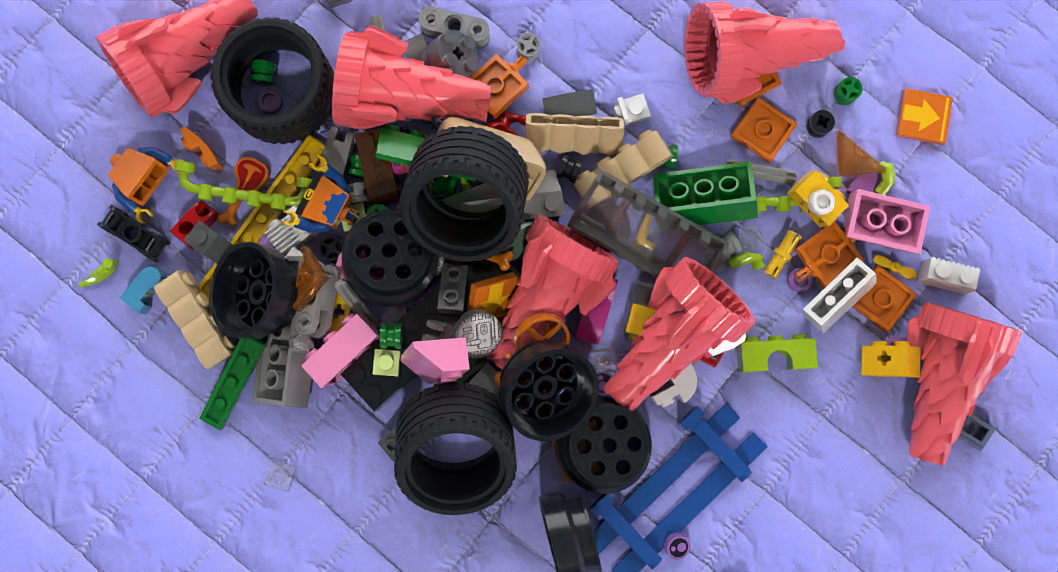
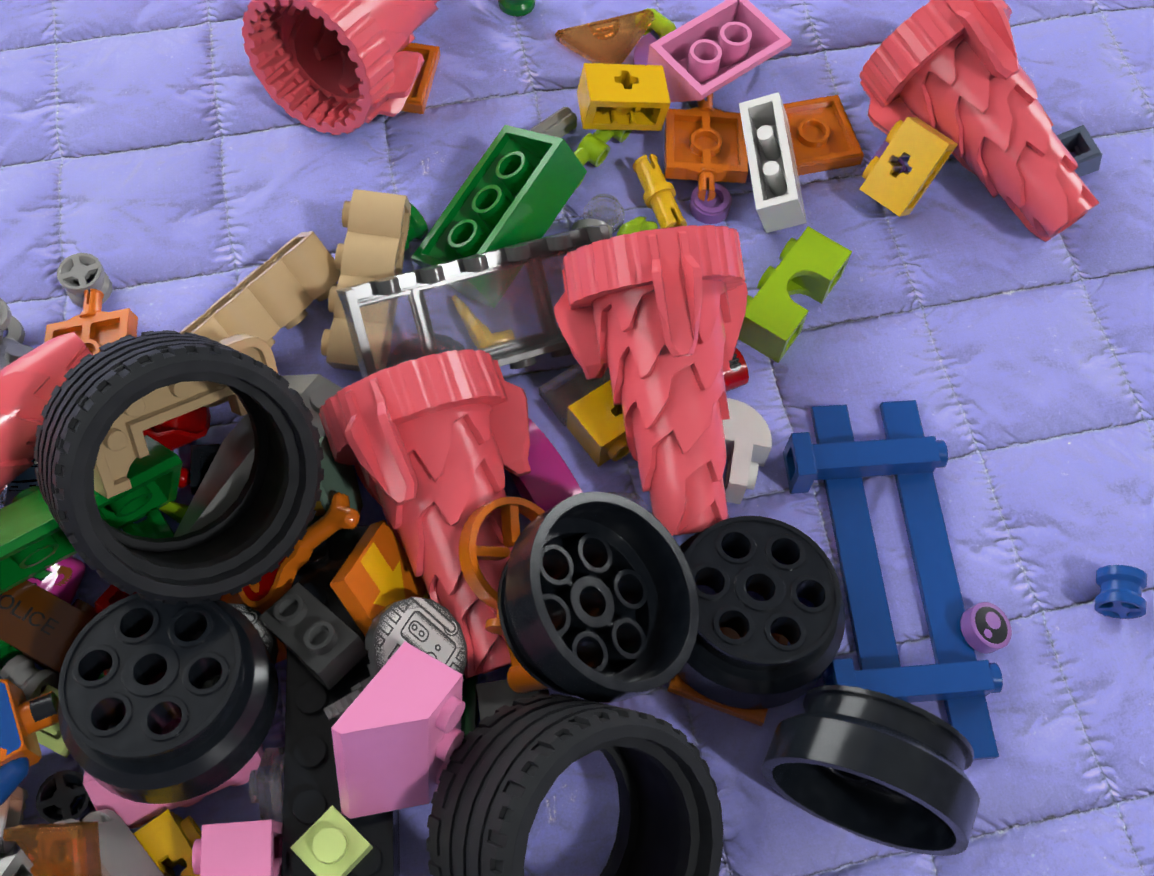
camera: 55 degrees left, 20 degrees down
light grey axle [334,278,381,329] -> none
green wheel [380,324,403,349] -> none
dark grey slope [542,90,597,117] -> none
black wheel [556,154,583,183] -> none
white bracket [613,94,651,126] -> none
orange tile [730,97,798,164] -> none
black wheel [806,110,835,138] -> none
white tile [808,190,835,215] -> none
yellow piece [873,255,917,280] -> none
white brick [917,257,980,294] -> none

